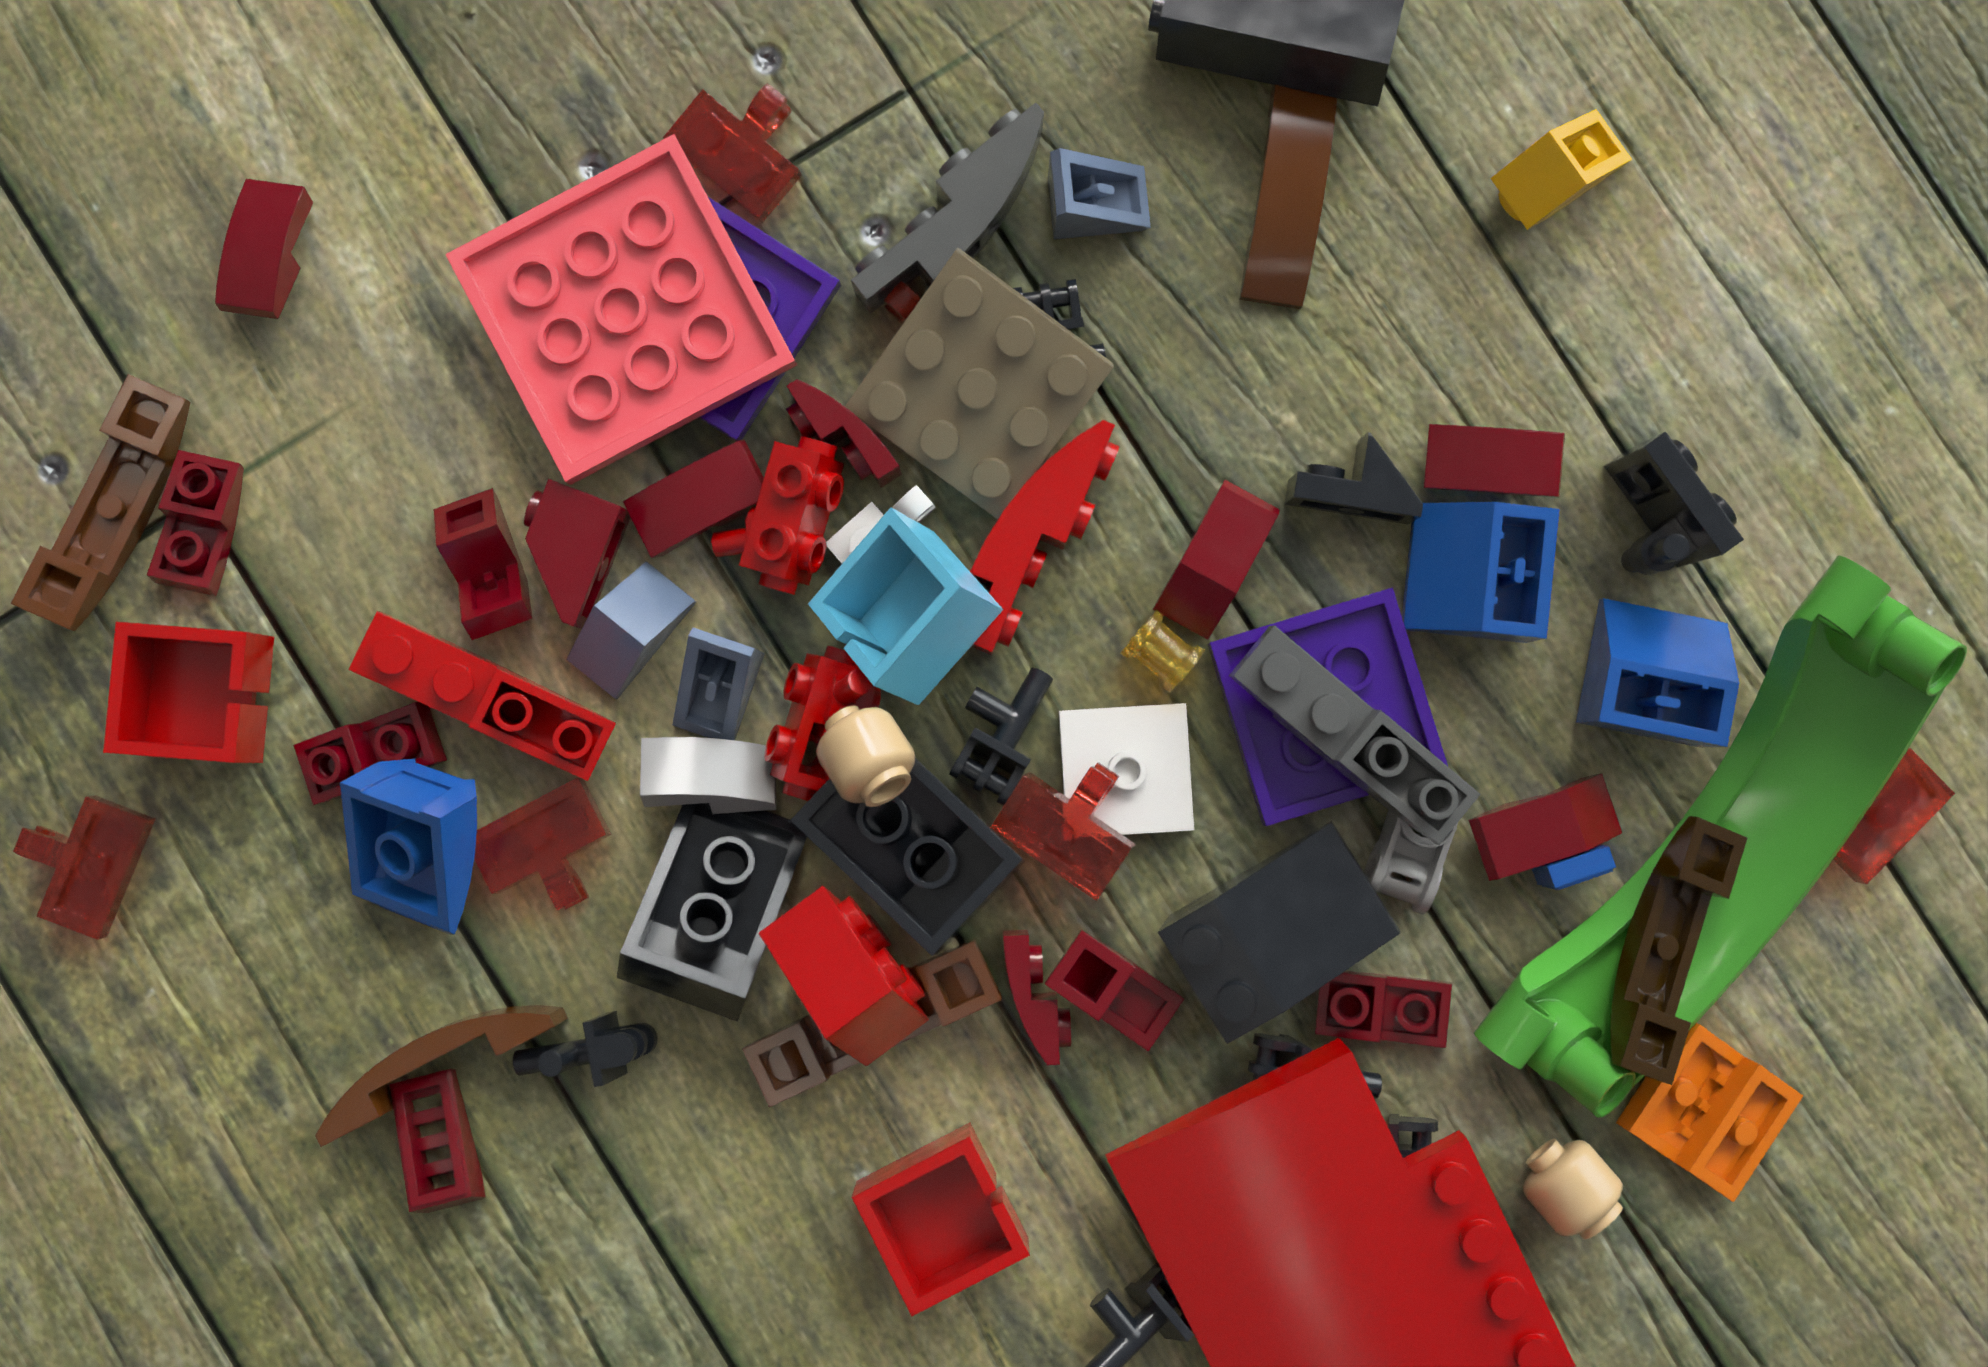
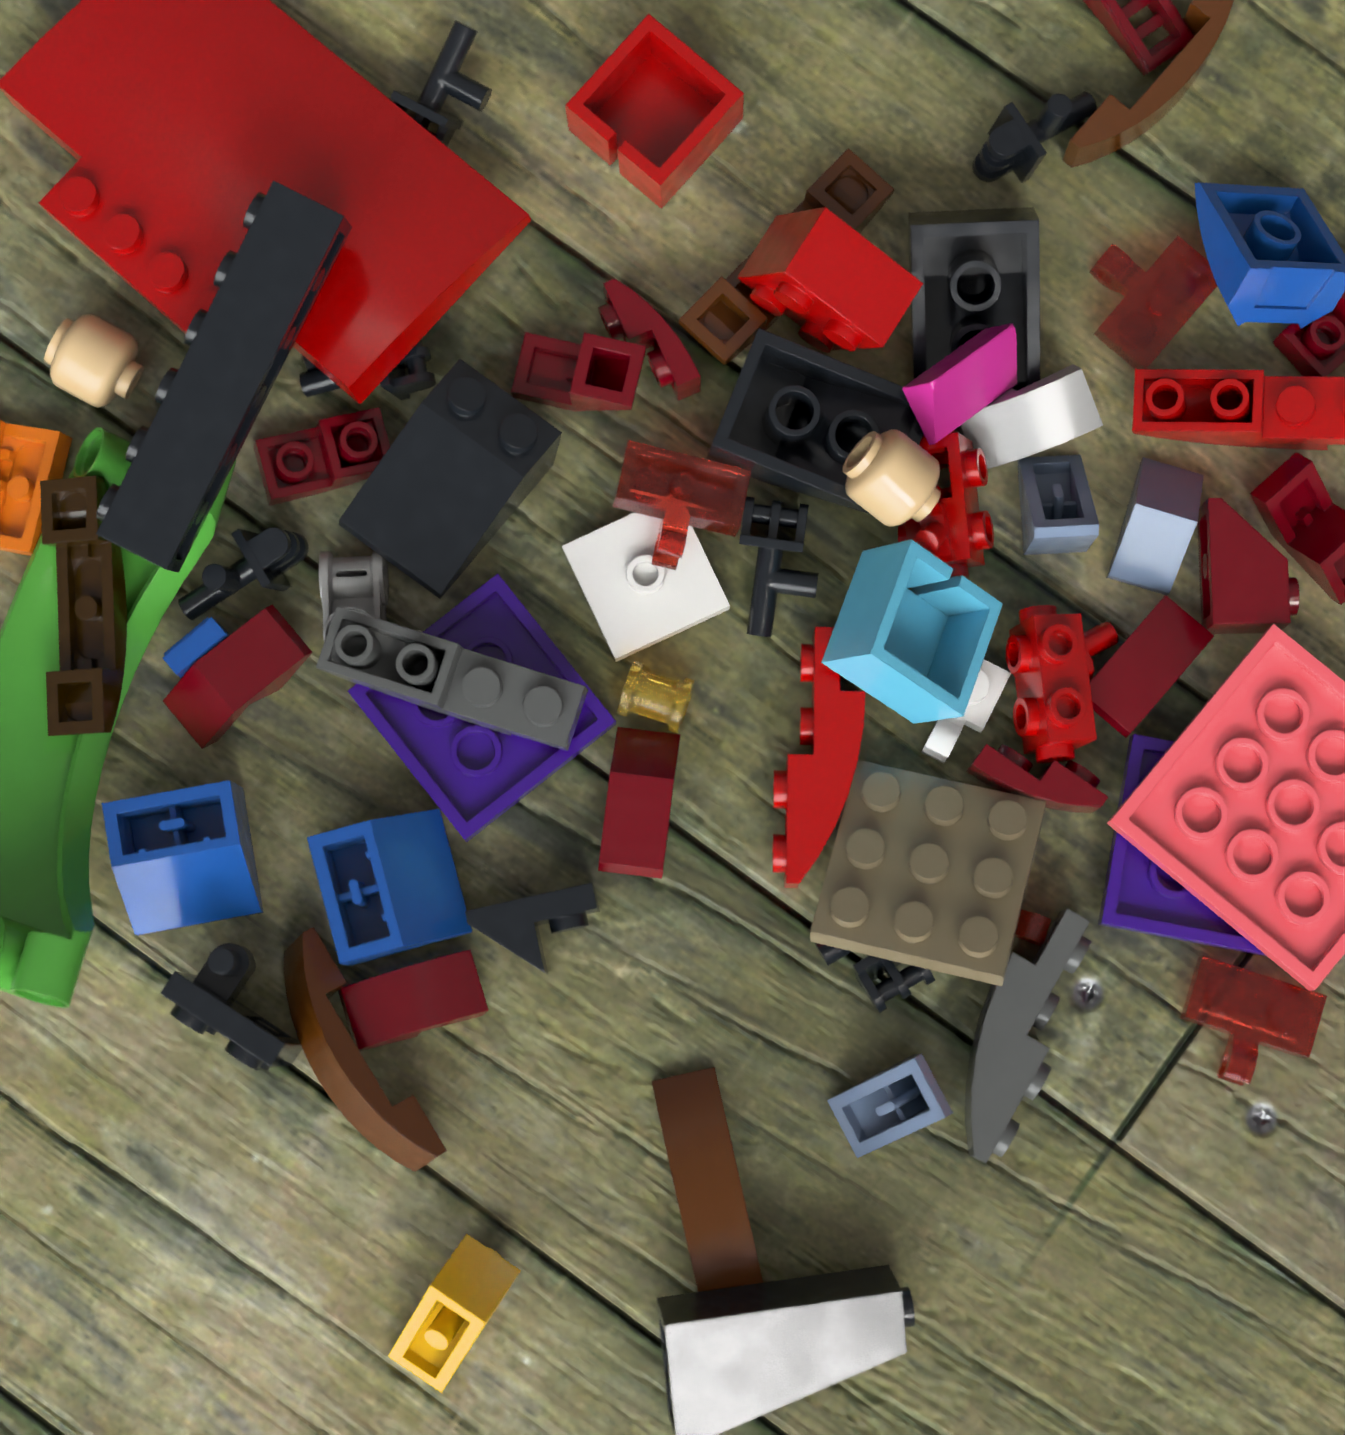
camera: 170 degrees right, 5 degrees down
none -> black brick [96,180,352,573]
none -> black arm [178,528,309,621]
none -> reddish brown slope [284,927,447,1172]
none -> dark pink slope [902,323,1017,445]

